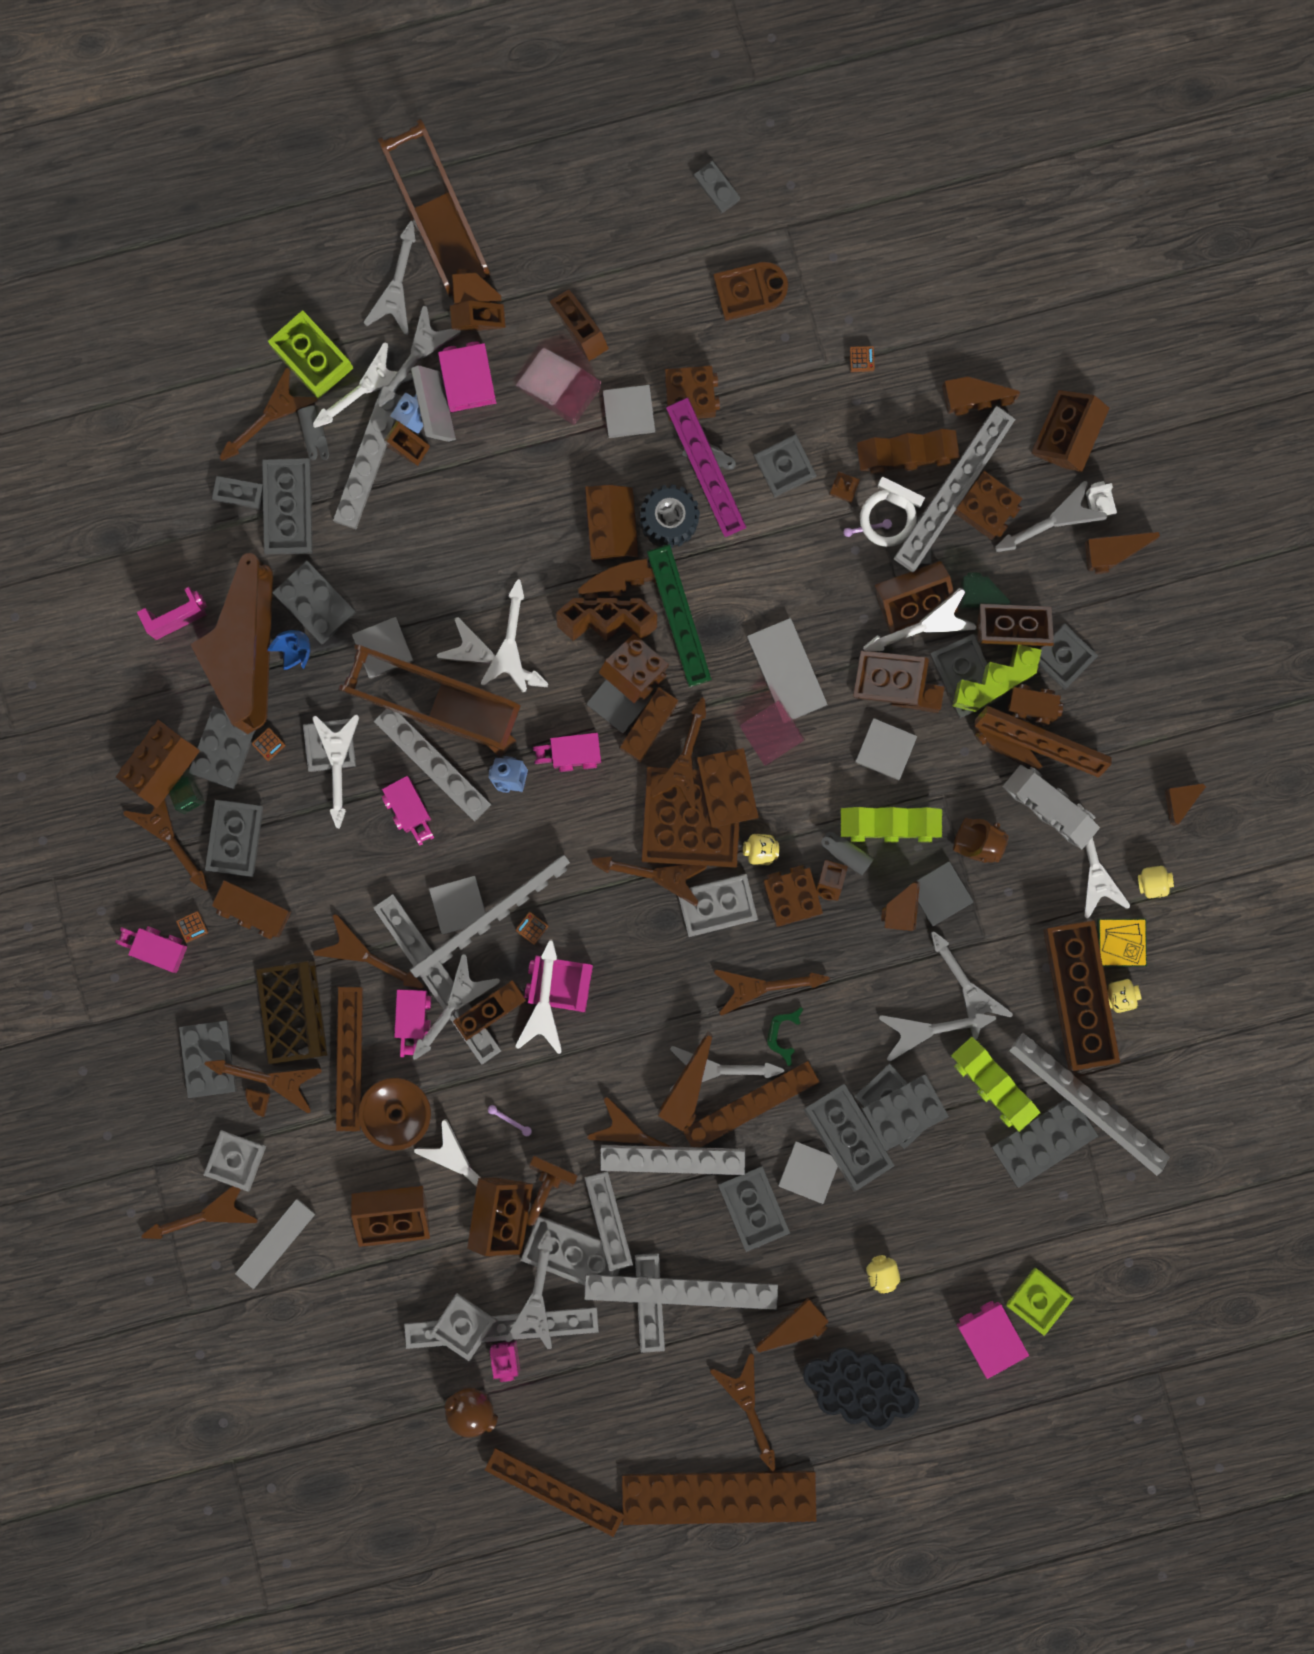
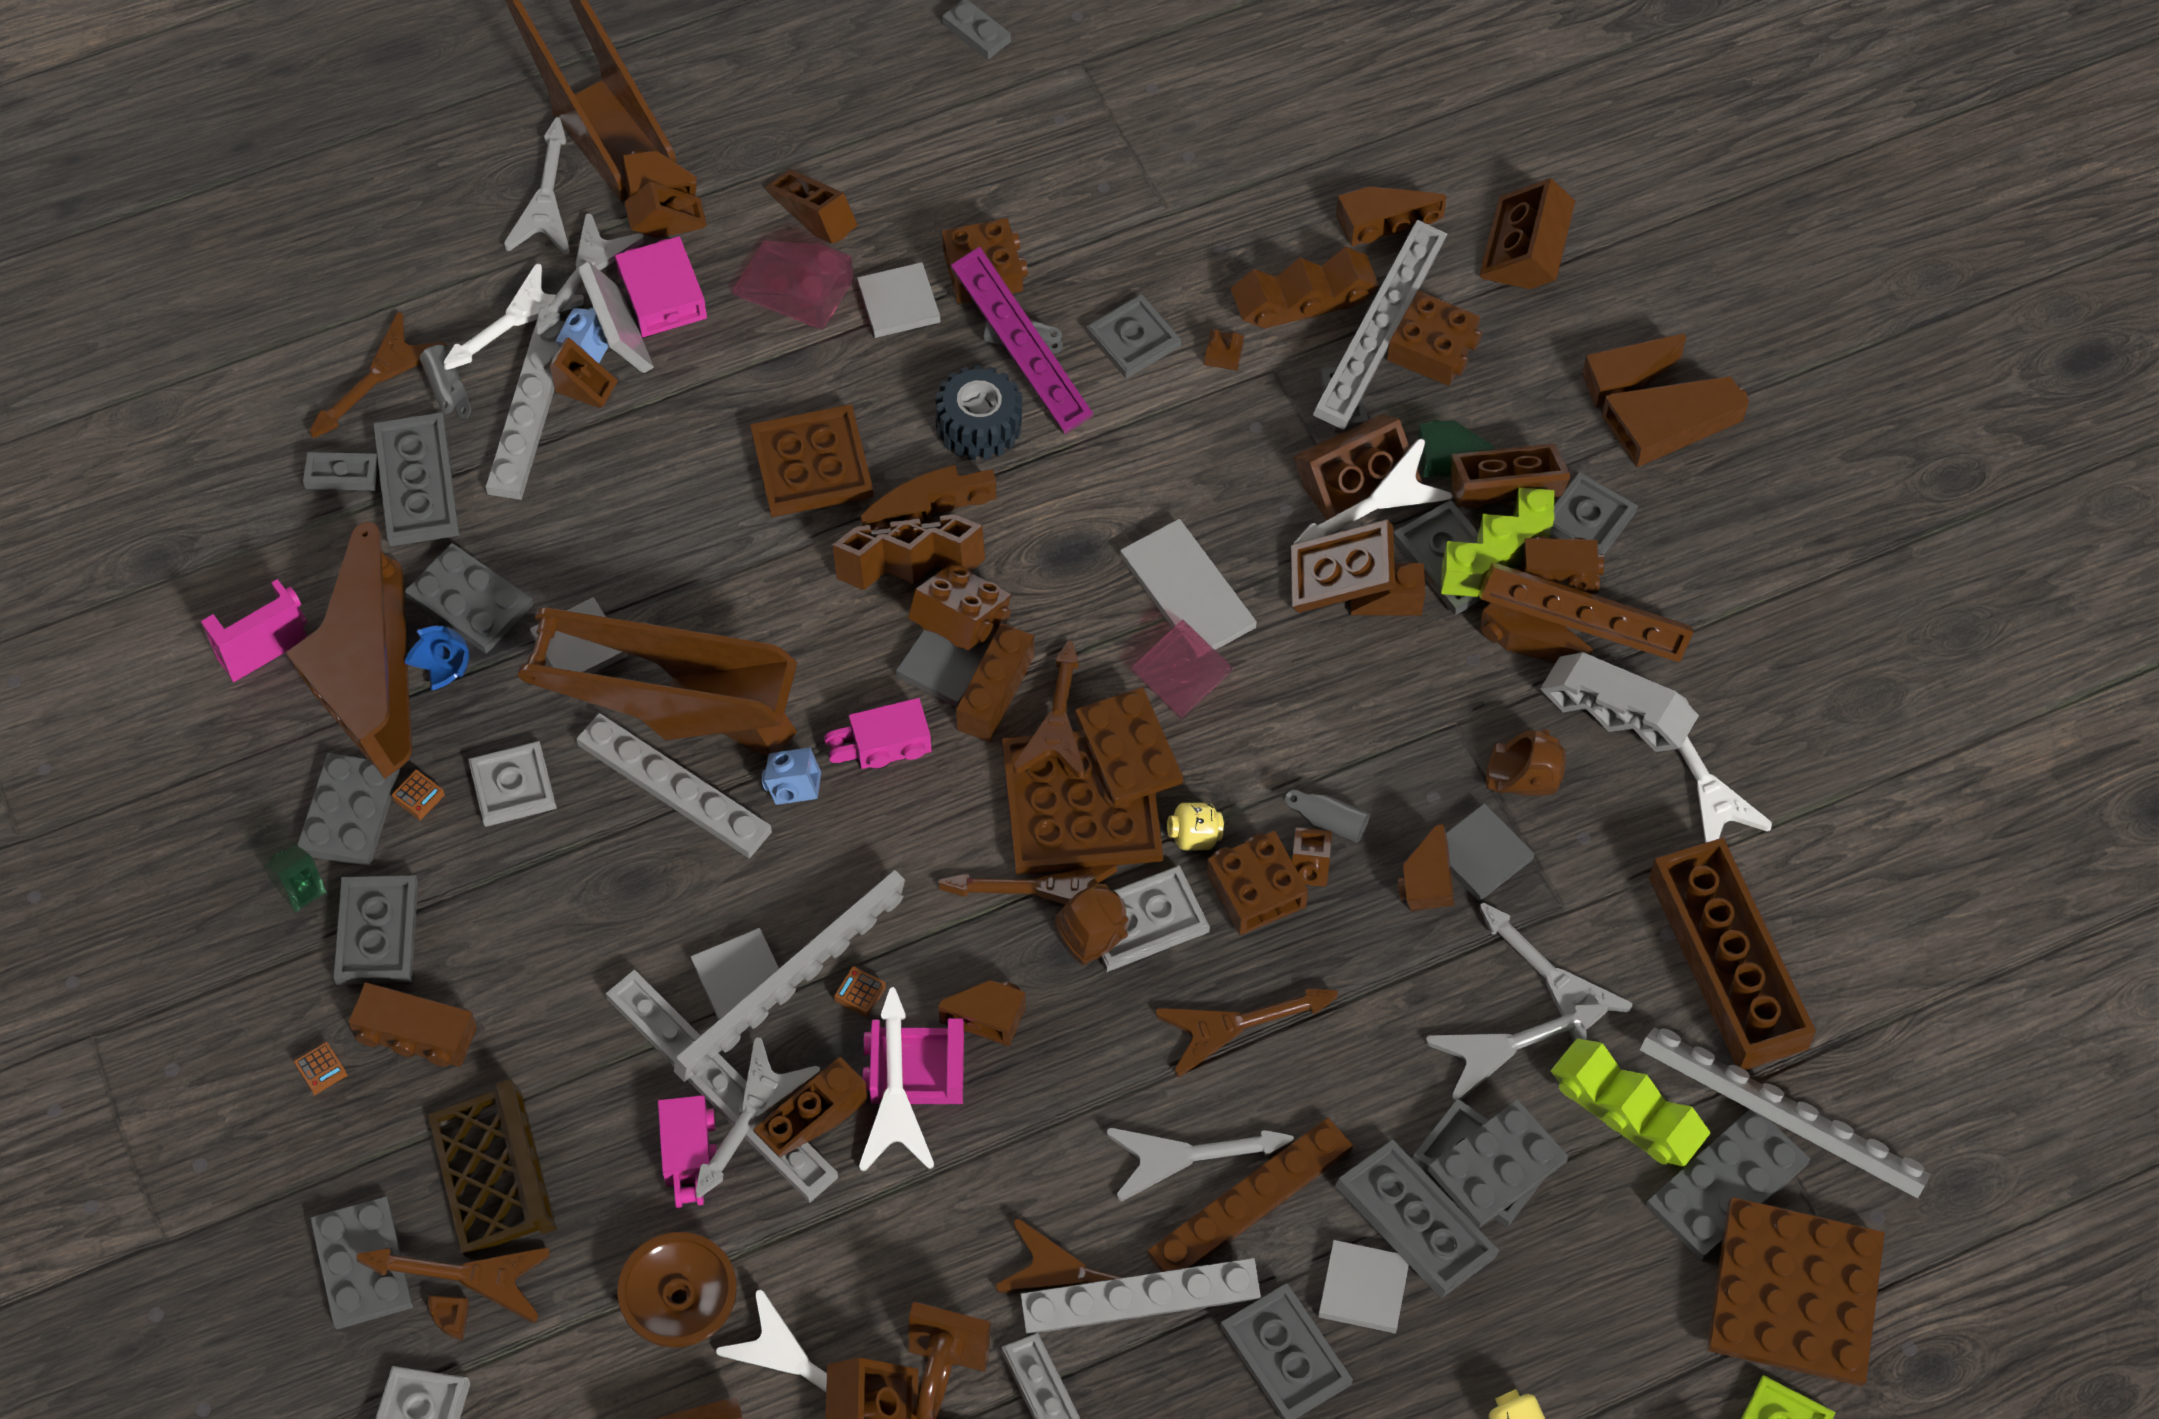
camera: 10 degrees left, 25 degrees down
dark pink brick [115,926,188,973] -> none
reddish brown brick [116,720,200,808] -> none
reddish brown piece [123,799,208,891] -> none
lime brick [268,310,353,399] -> none
white piece [313,715,359,829] -> none
reddish brown piece [313,914,424,988] -> none
reddish brown plate [336,987,363,1131] -> none
dark pink brick [382,776,434,845] -> none
white piece [437,617,548,687] -> none
white piece [481,579,527,692] -> none
lavender hinge [488,1105,532,1136] -> none
reddish brown slope [585,485,639,562] -> none
dark green tile [647,544,712,687] -> none
reddish brown slope [658,1031,712,1131] -> none
reddish brown plate [713,262,788,321] -> none
dark green helmet [767,1007,803,1066] -> none
lime brick [841,807,942,842] -> none
lavender hinge [843,519,892,537] -> none
dark orange tile [850,346,875,372] -> none
light grey tile [855,718,917,780] -> none
white tile [860,477,925,547] -> none
light grey piece [995,481,1107,552] -> none
white bracket [1086,481,1117,517] -> none
yellow tile [1097,919,1147,967] -> none
light yellow head [1107,979,1142,1013] -> none
light yellow head [1138,866,1174,898] -> none
reddish brown slope [1165,784,1206,826] -> none
none -> reddish brown plate [750,404,874,517]
none -> reddish brown slope [938,980,1026,1047]
none -> reddish brown helmet [1054,881,1129,966]
none -> reddish brown slope [1602,376,1749,467]
none -> reddish brown plate [1707,1197,1885,1386]

